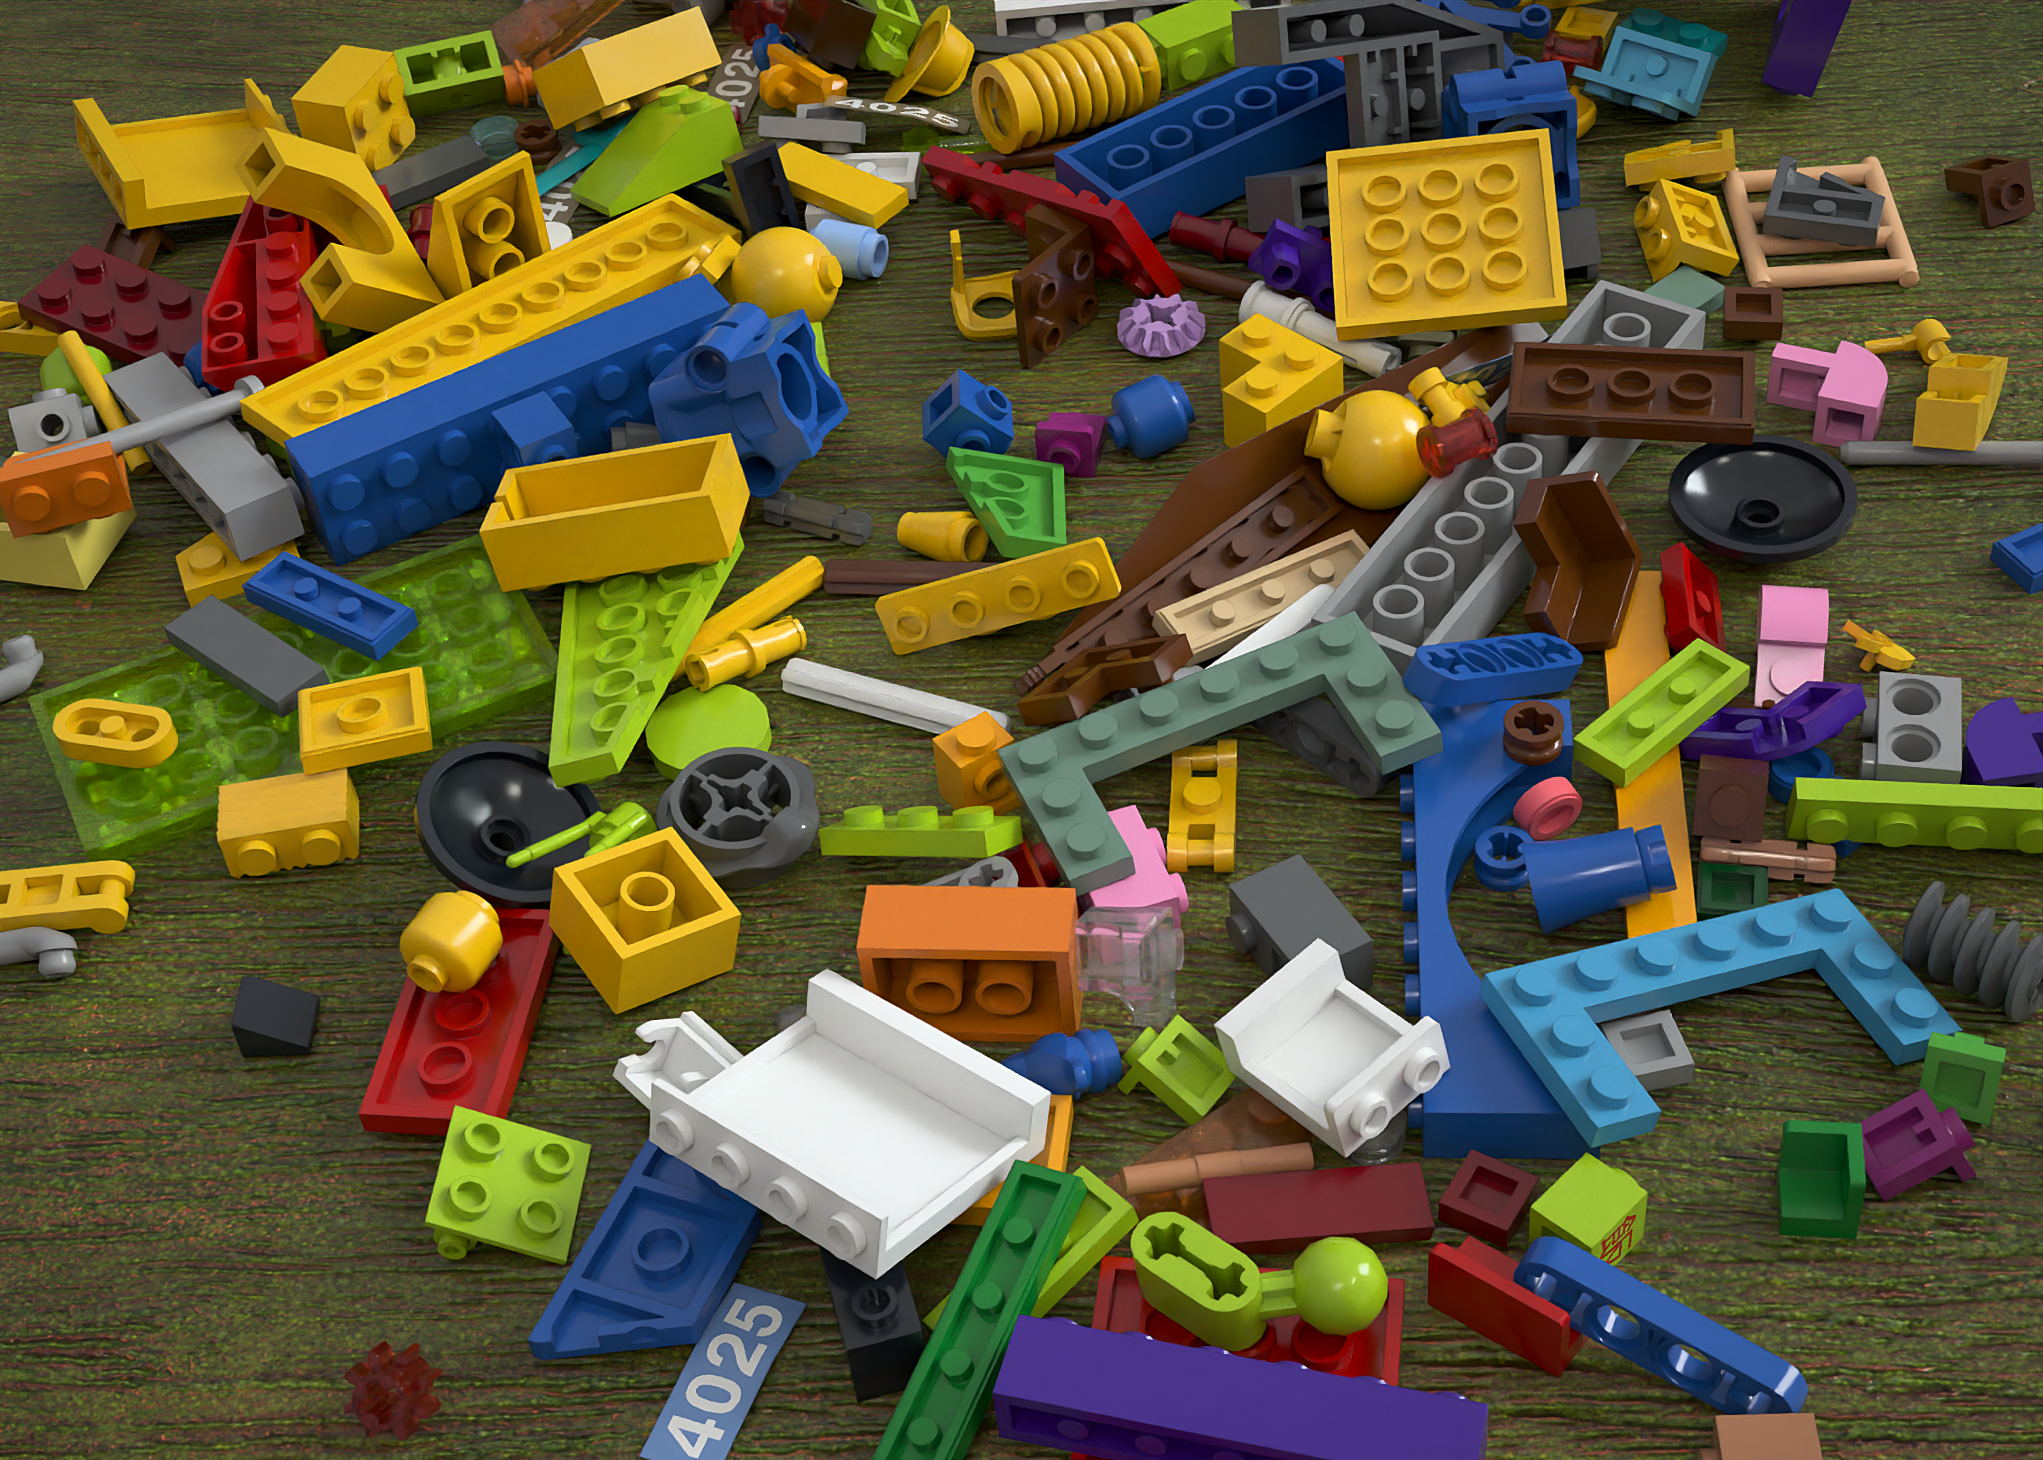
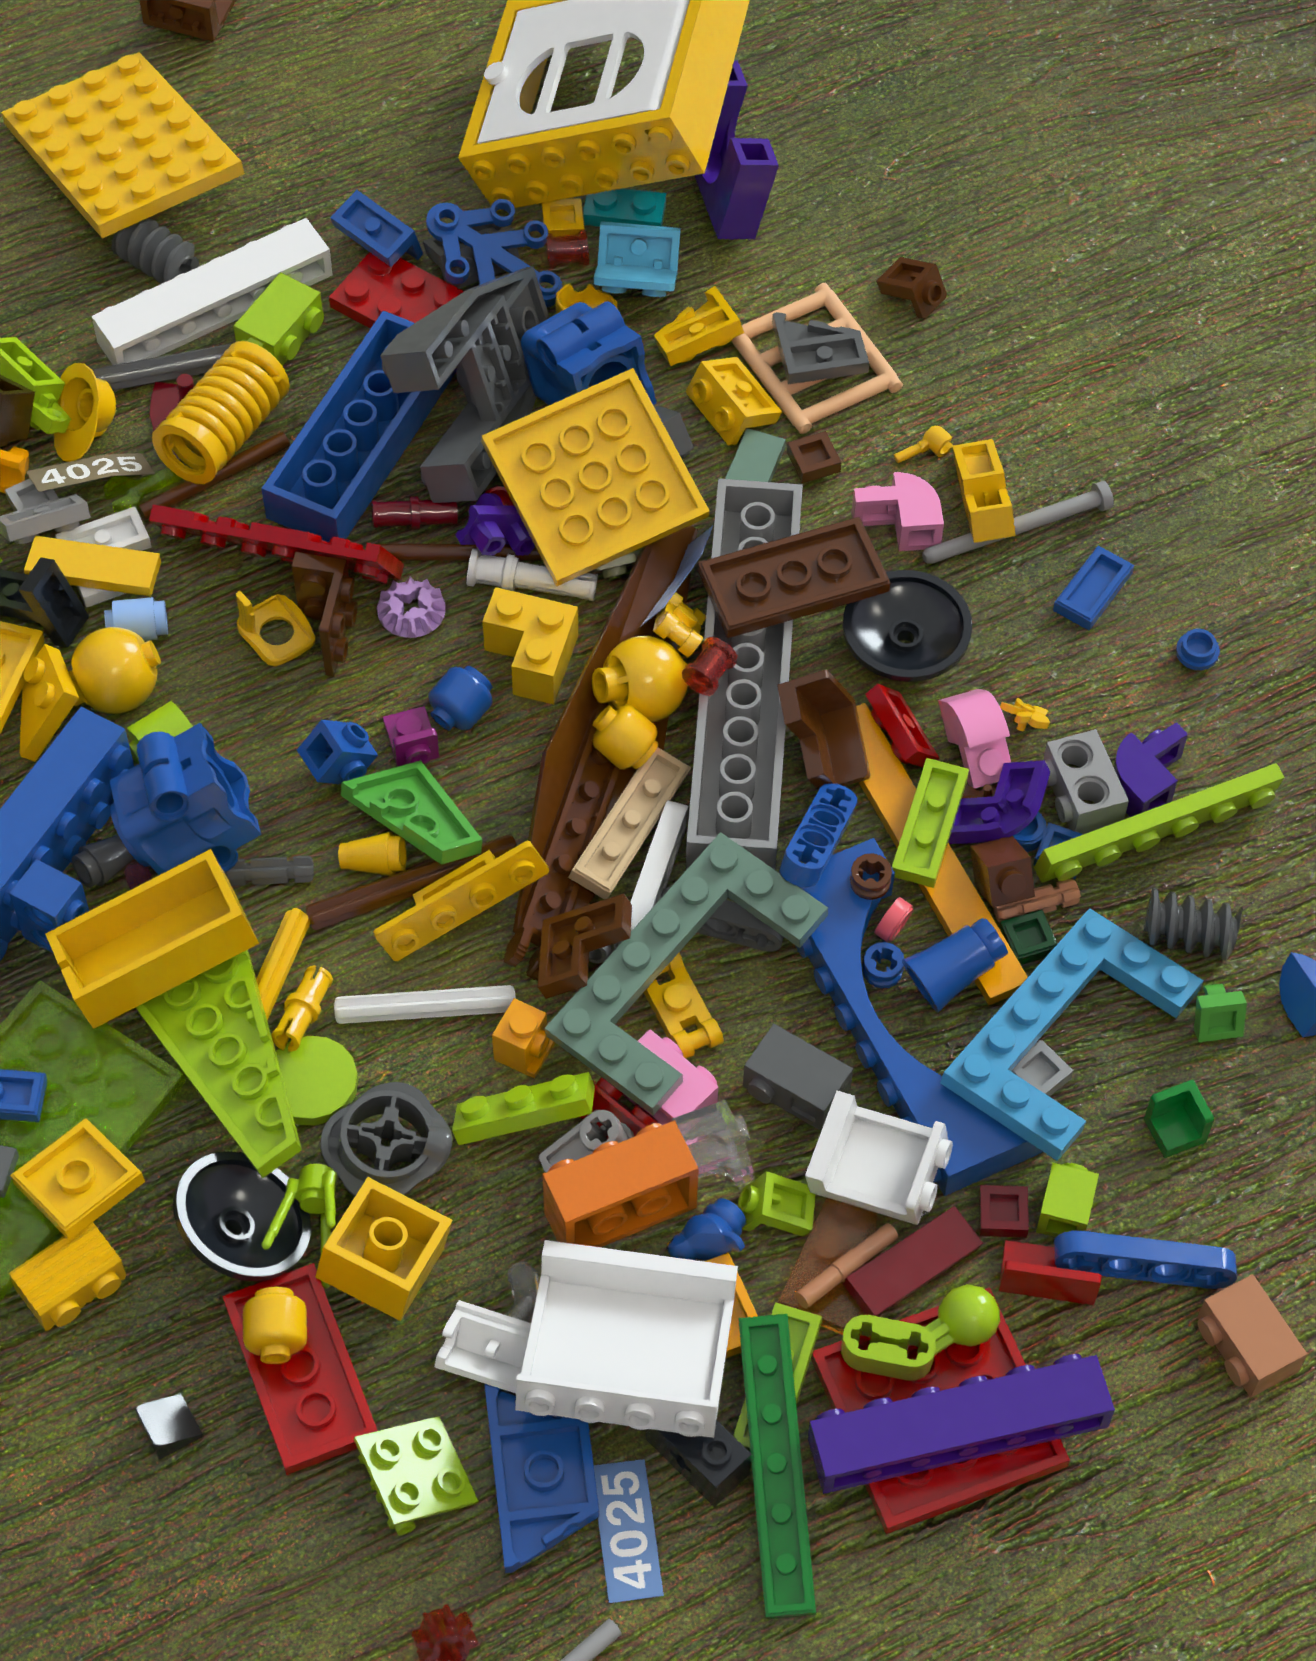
camera: 35 degrees left, 15 degrees up
magenta bracket [1859,1088,1977,1201] -> none
none -> yellow head [593,704,659,769]

